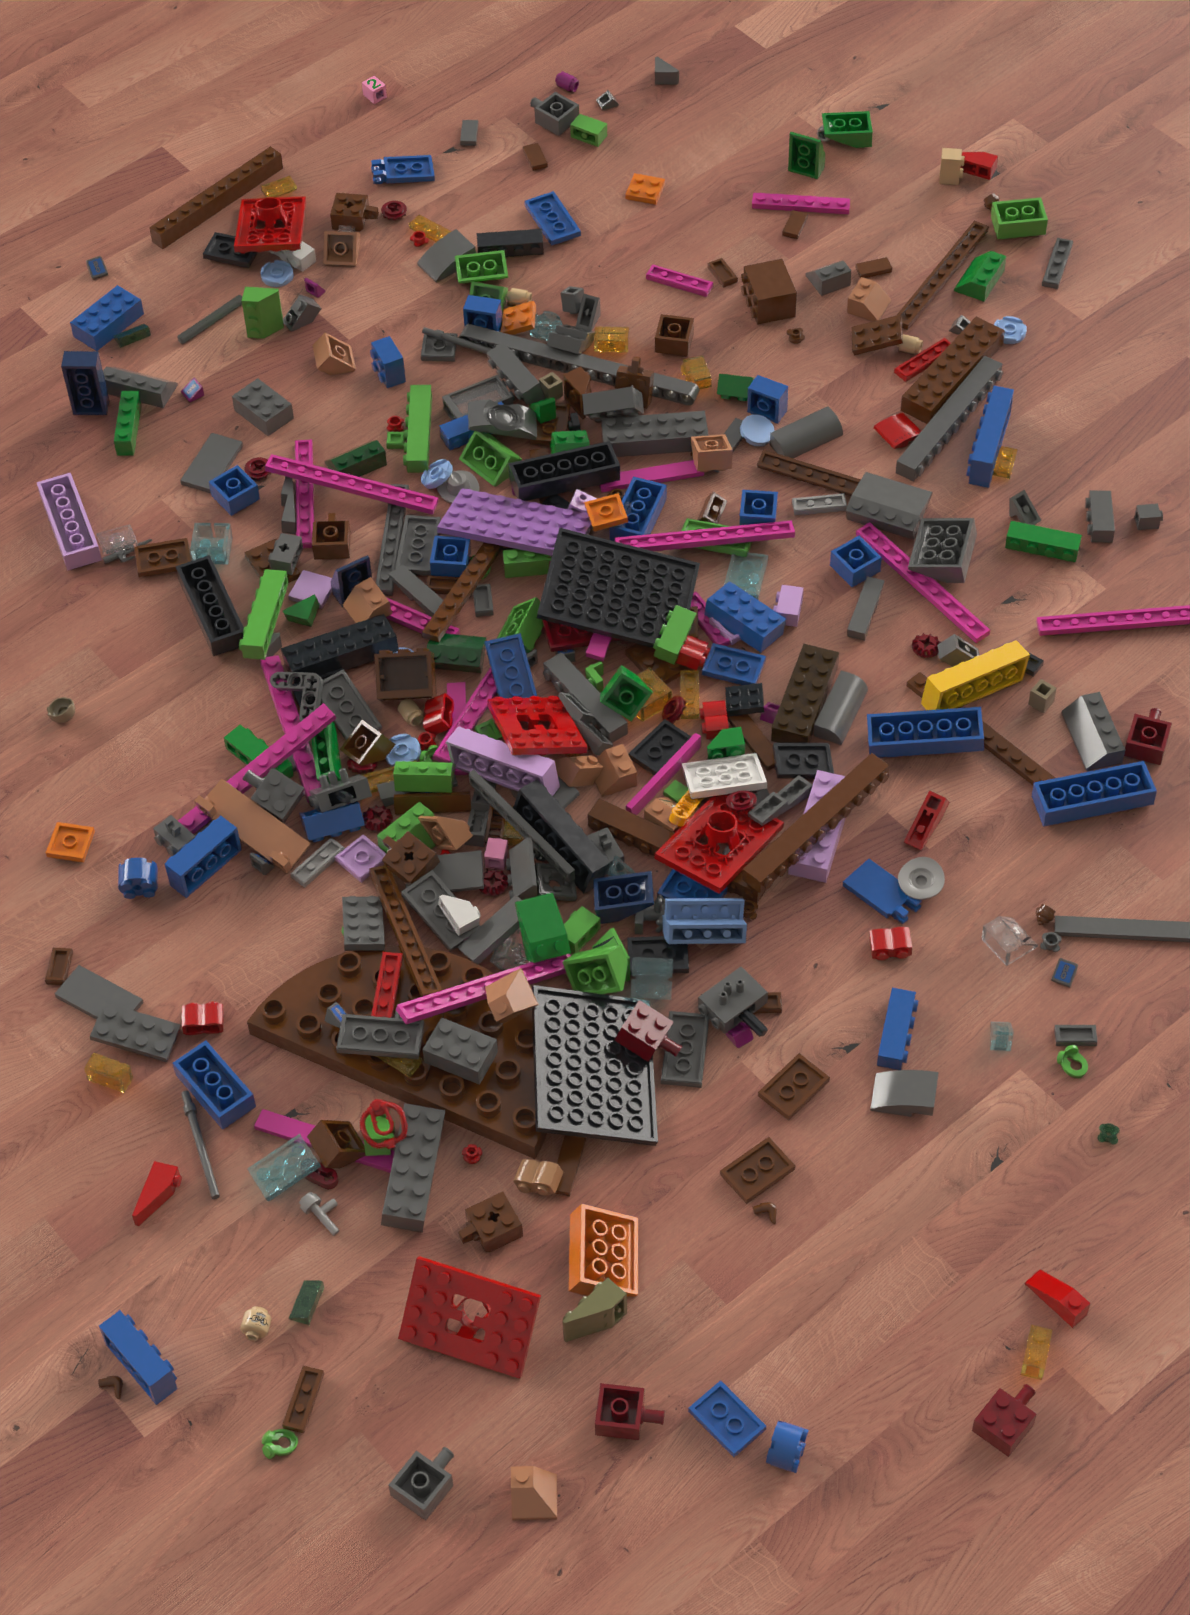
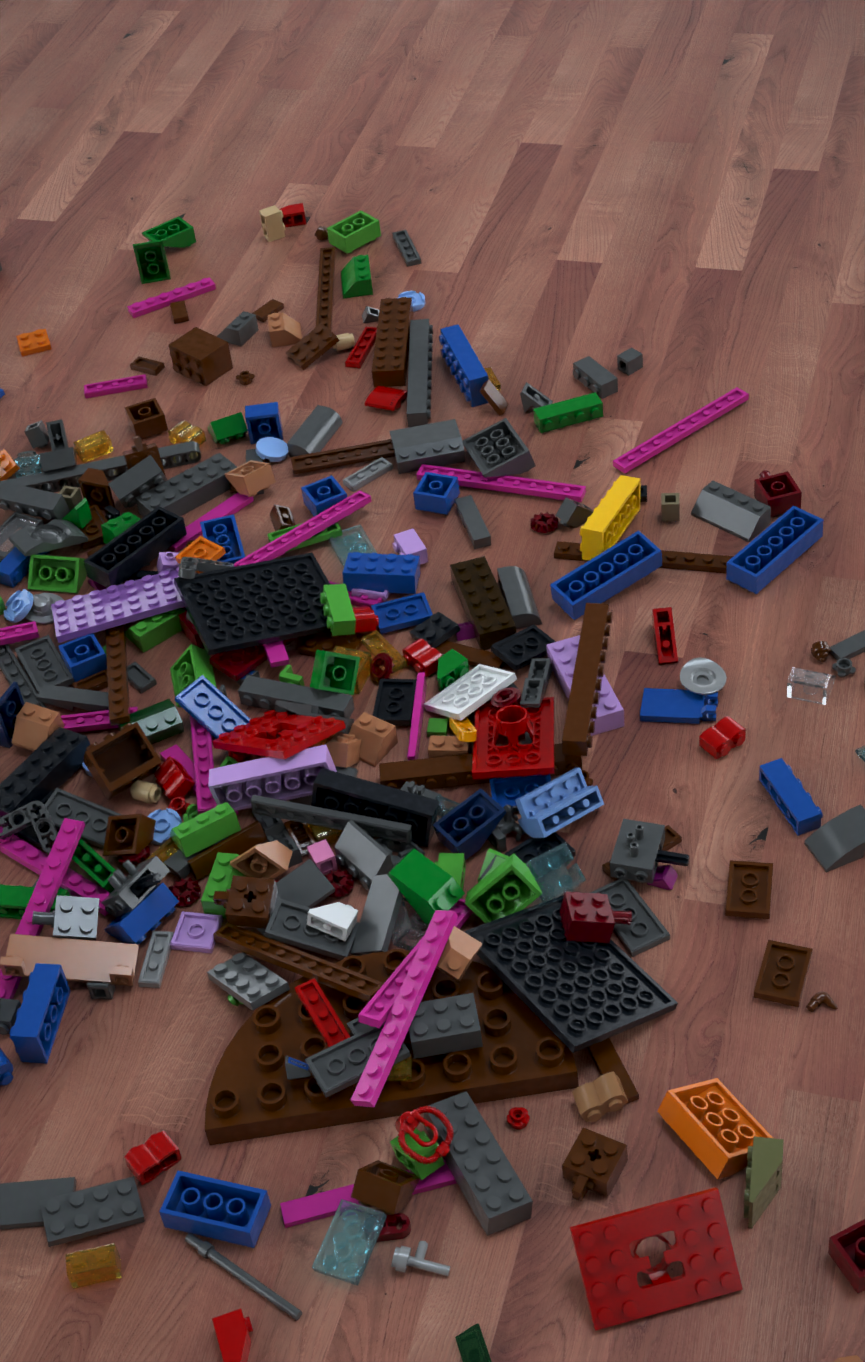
camera: 30 degrees left, 10 degrees down
none -> dark grey beam [178,557,234,579]
none -> dark pink plate [351,910,458,1107]
none -> reddish brown tile [480,380,509,416]

